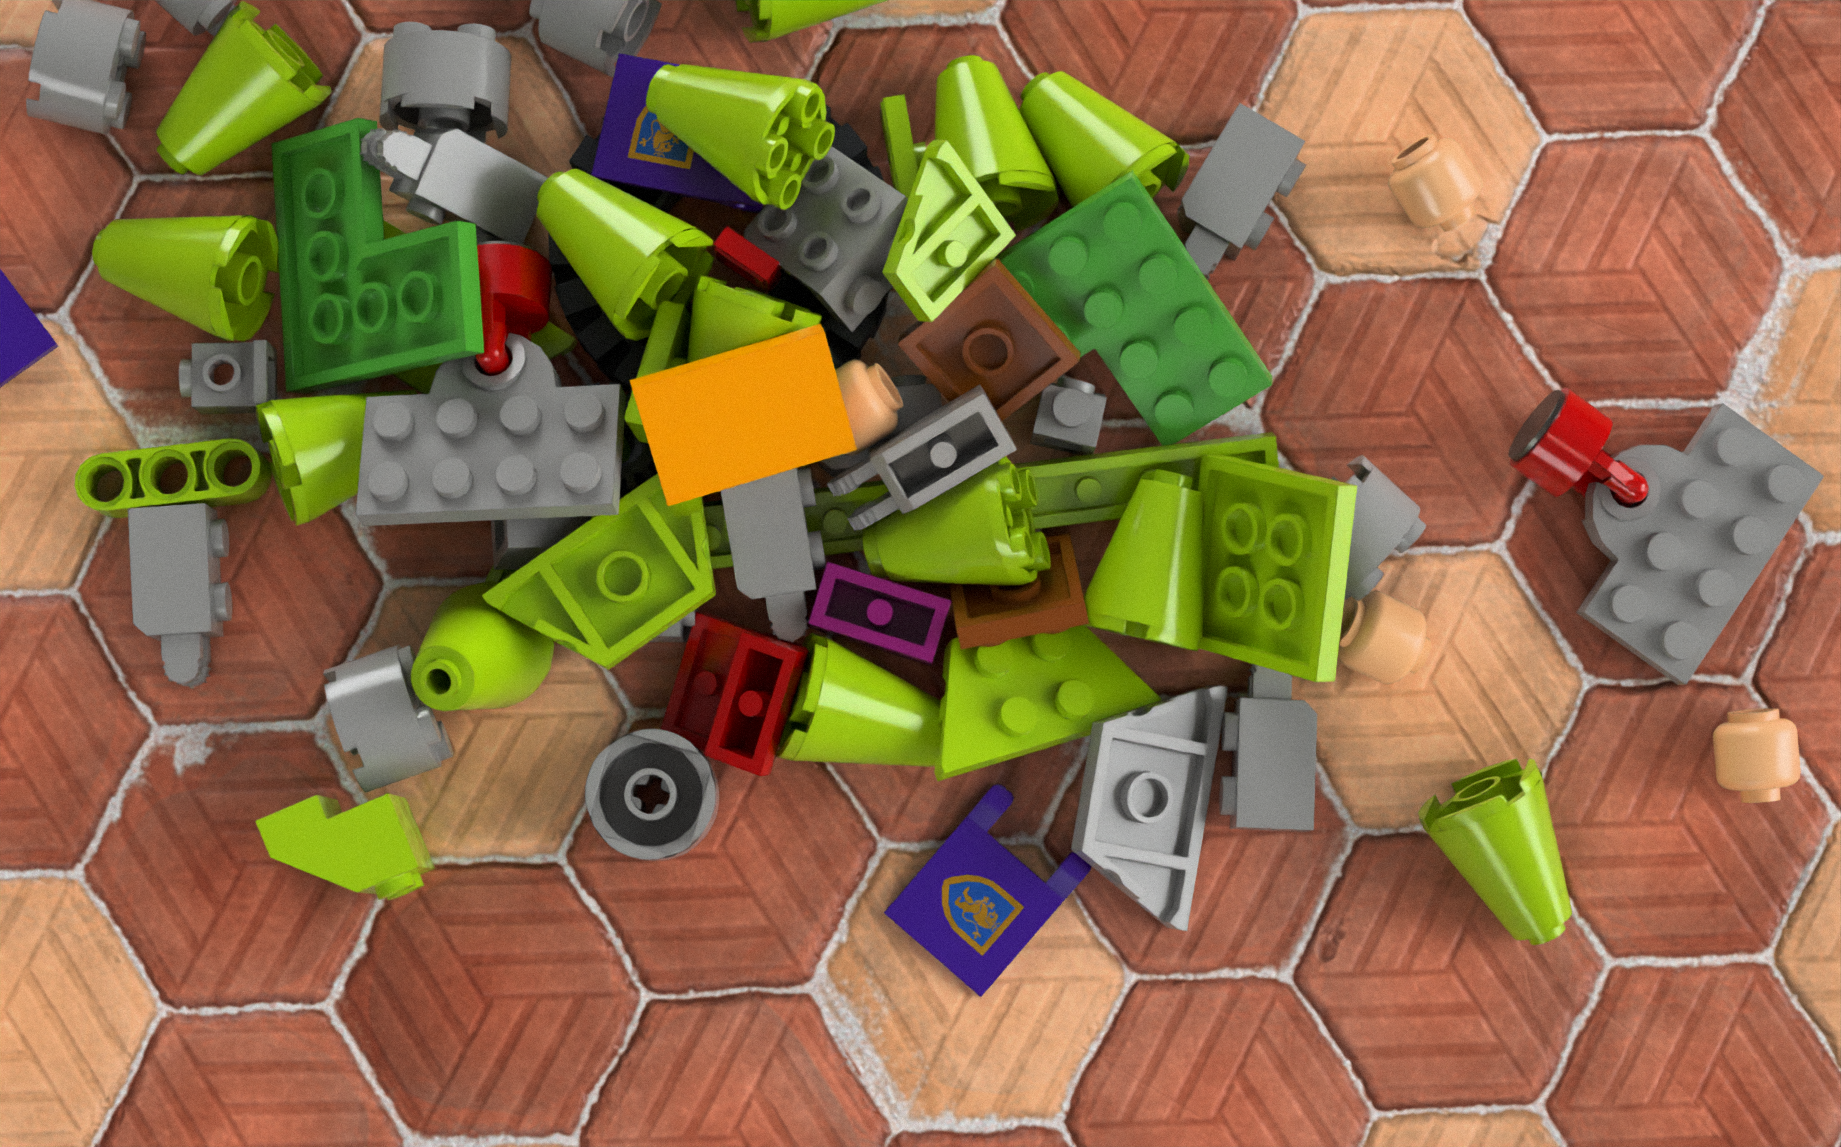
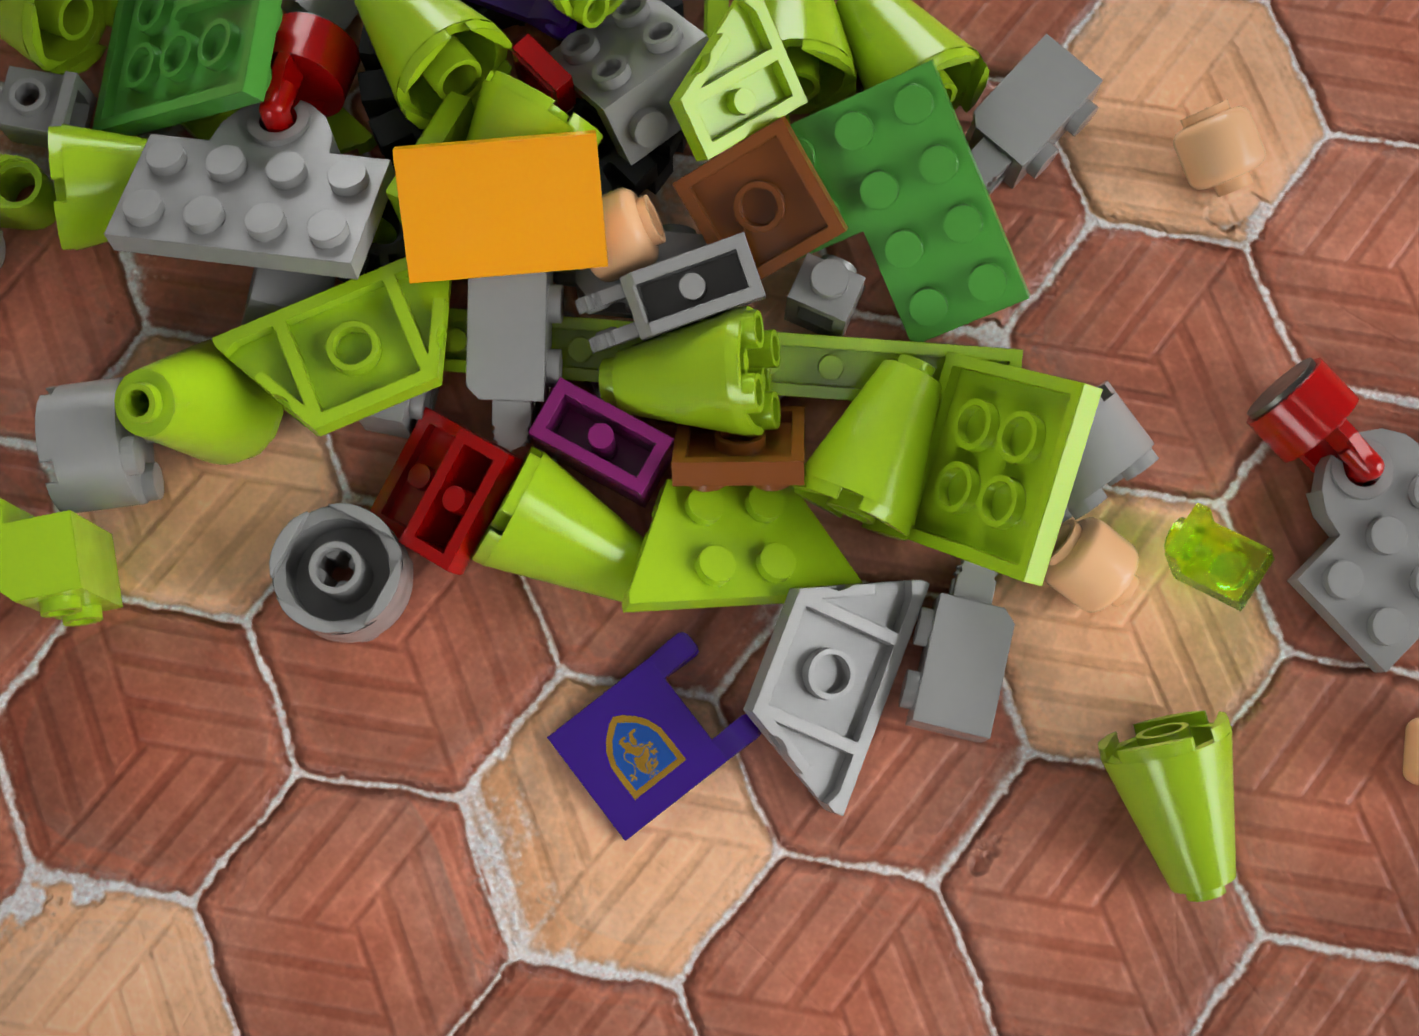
camera: 15 degrees right, 5 degrees down
none -> clear neon green bracket [1164,503,1275,611]

